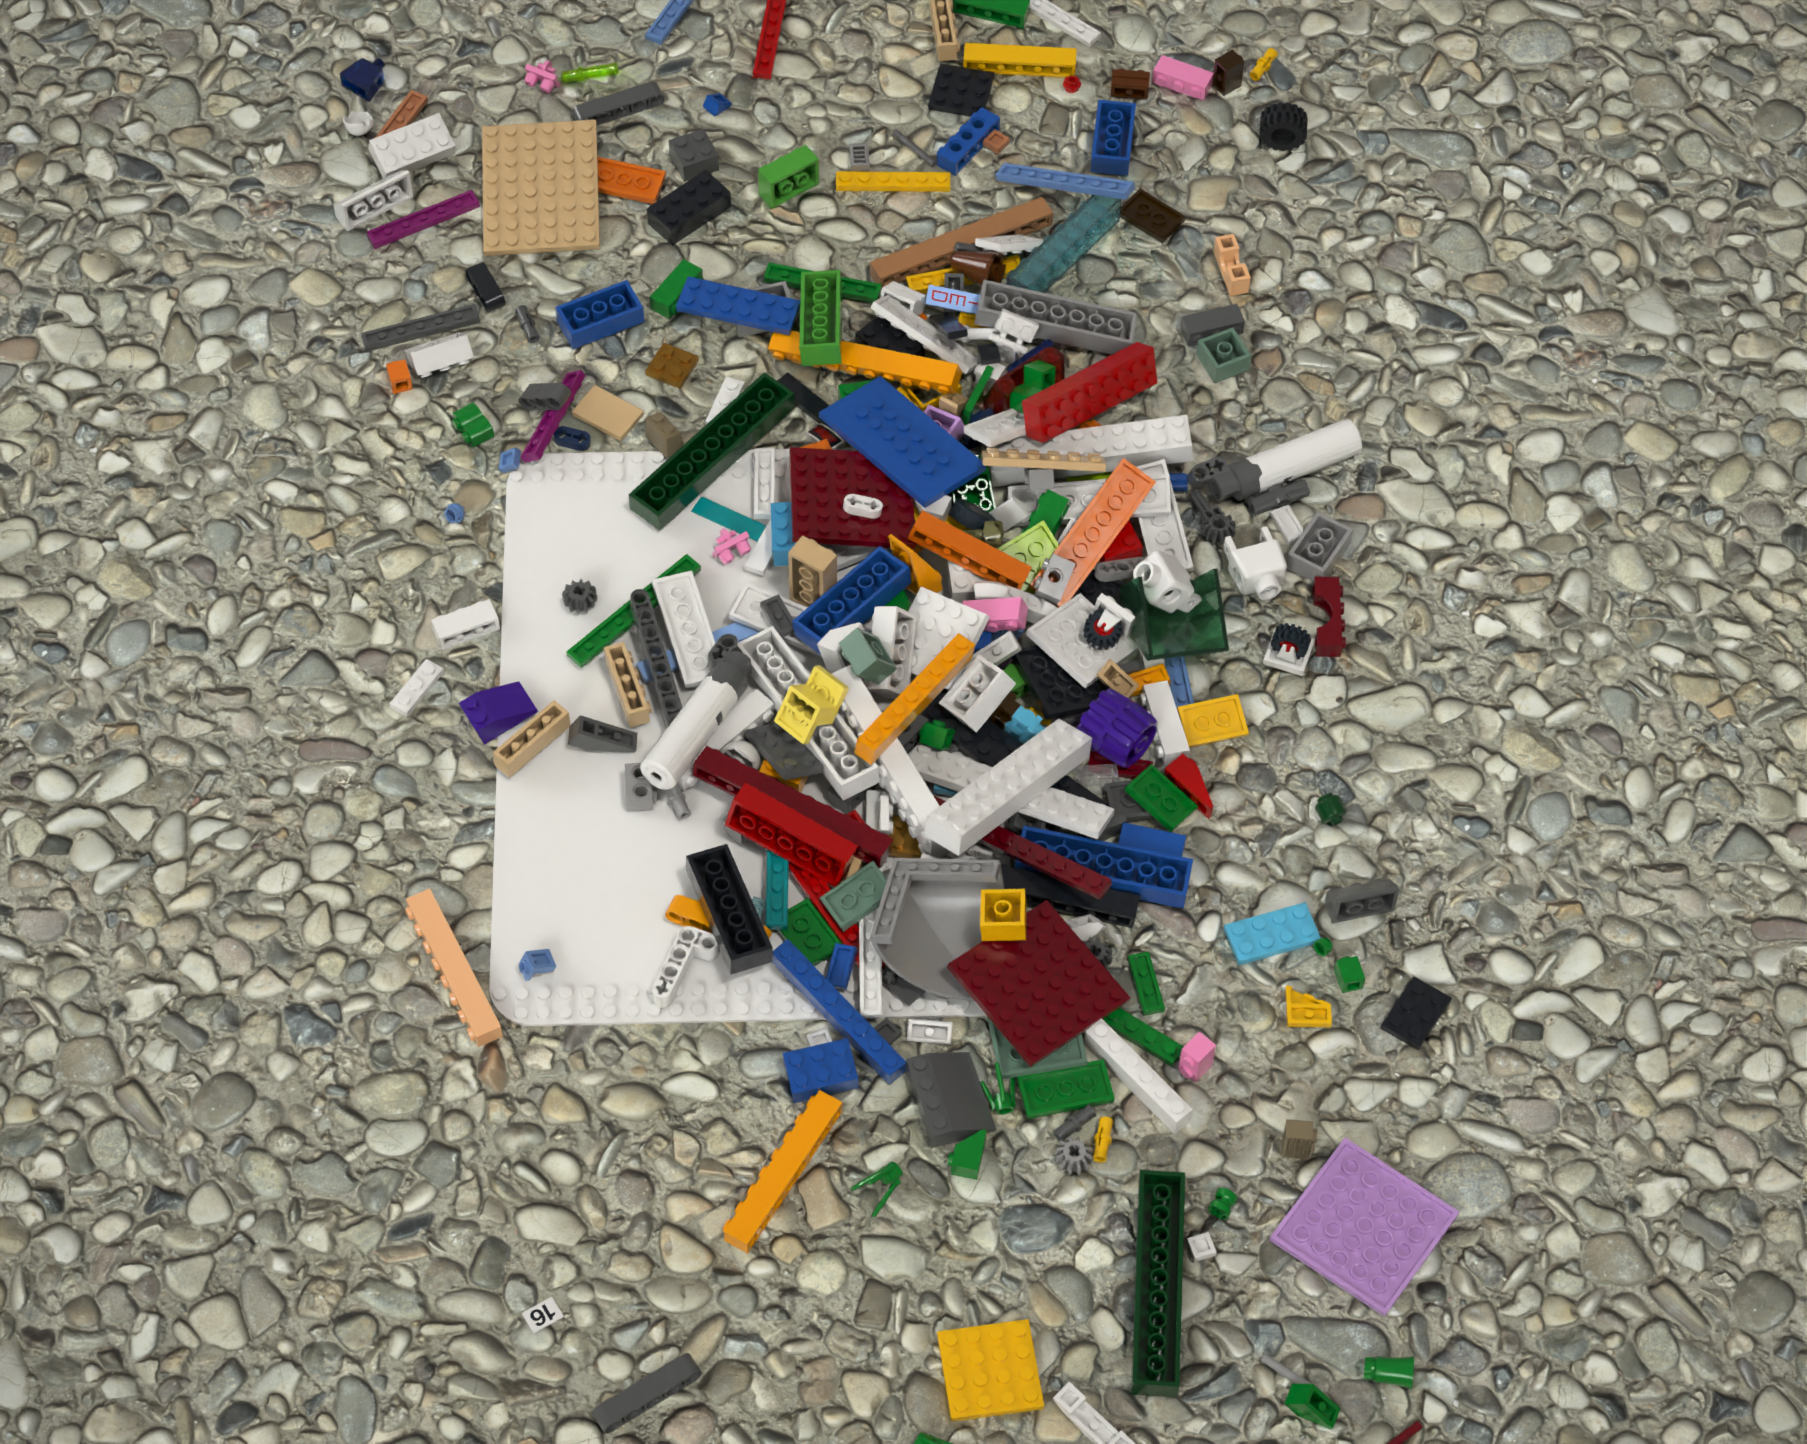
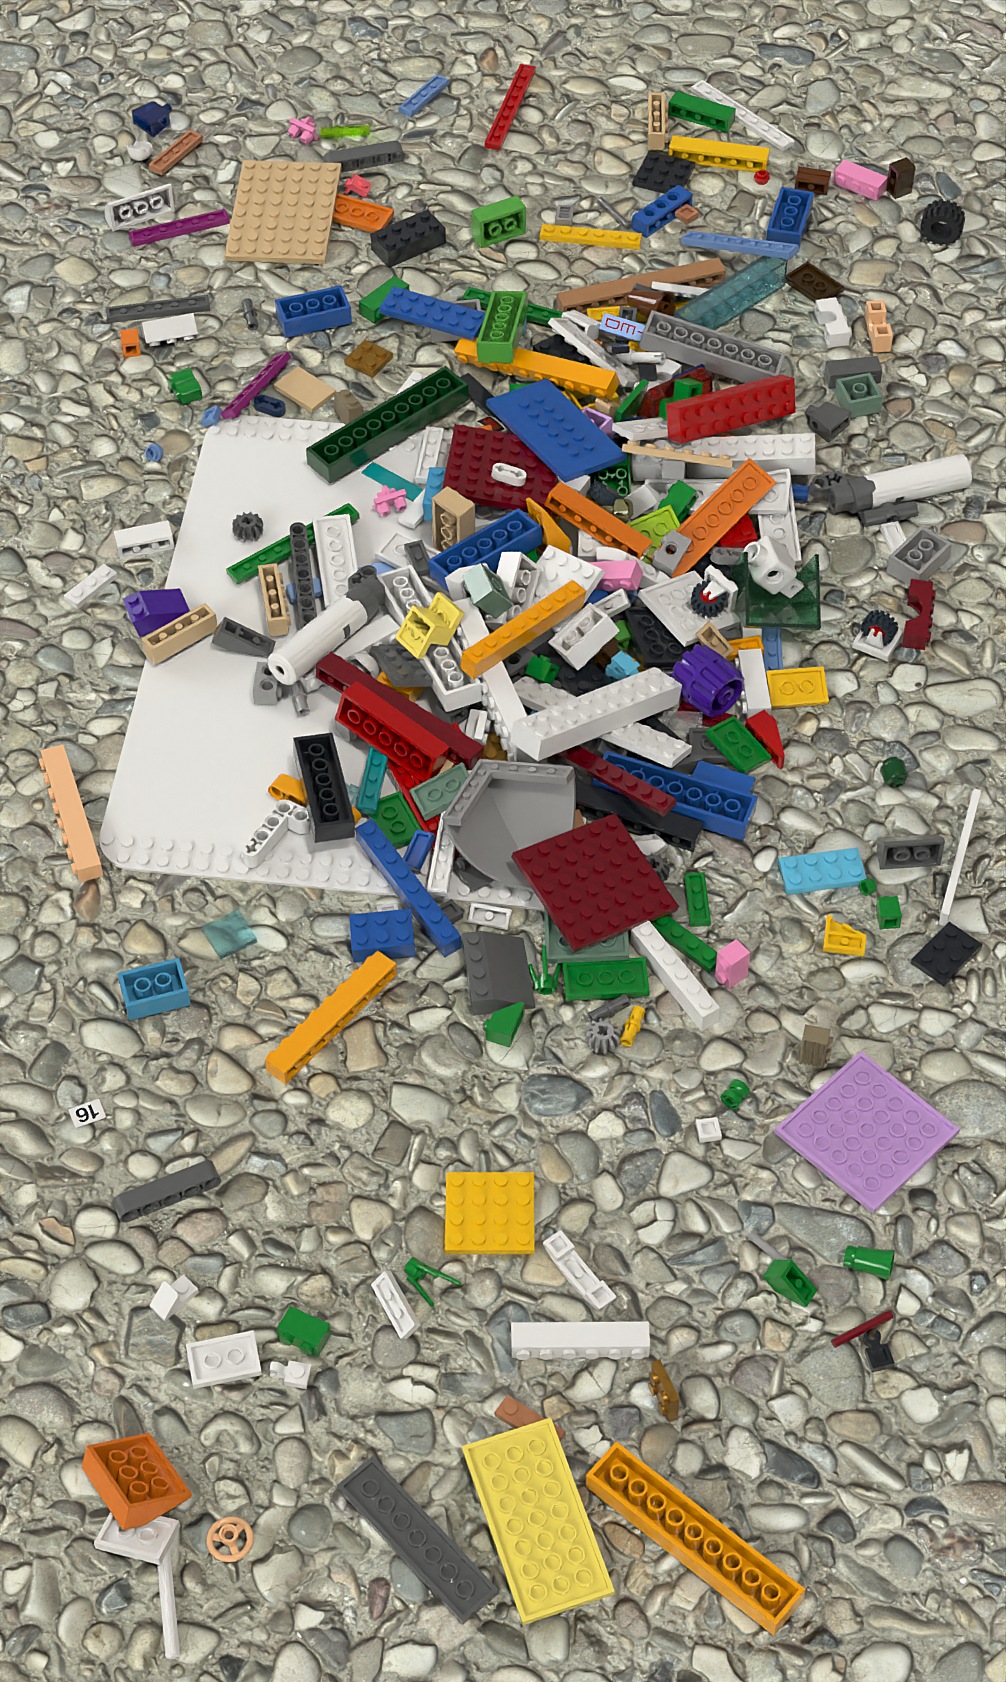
camera: 10 degrees right, 5 degrees down
white brick [369,113,455,179] -> none
black beam [465,262,506,312] -> none
dark grey beam [518,383,571,410] -> none
medium blue bracket [519,949,557,981] -> none
dark grey brick [669,129,719,182] -> none
blue slope [703,93,732,116] -> none
green plant [851,1161,903,1217] -> none
yellow brick [980,889,1027,941] -> none
white plate [989,309,1039,355] -> none
dark green brick [1131,1170,1185,1398] -> none
dark grey gear [1190,489,1236,545] -> none
white piece [1223,526,1287,600] -> none
yellow pin [1249,48,1278,81] -> none
none -> dark azure brick [117,958,191,1020]
none -> clear light blue tile [201,909,257,960]
none -> coral bracket [344,173,372,198]
none -> dark grey torso [806,402,851,443]
none -> white arch [815,297,852,348]
none -> white tile [939,789,981,926]

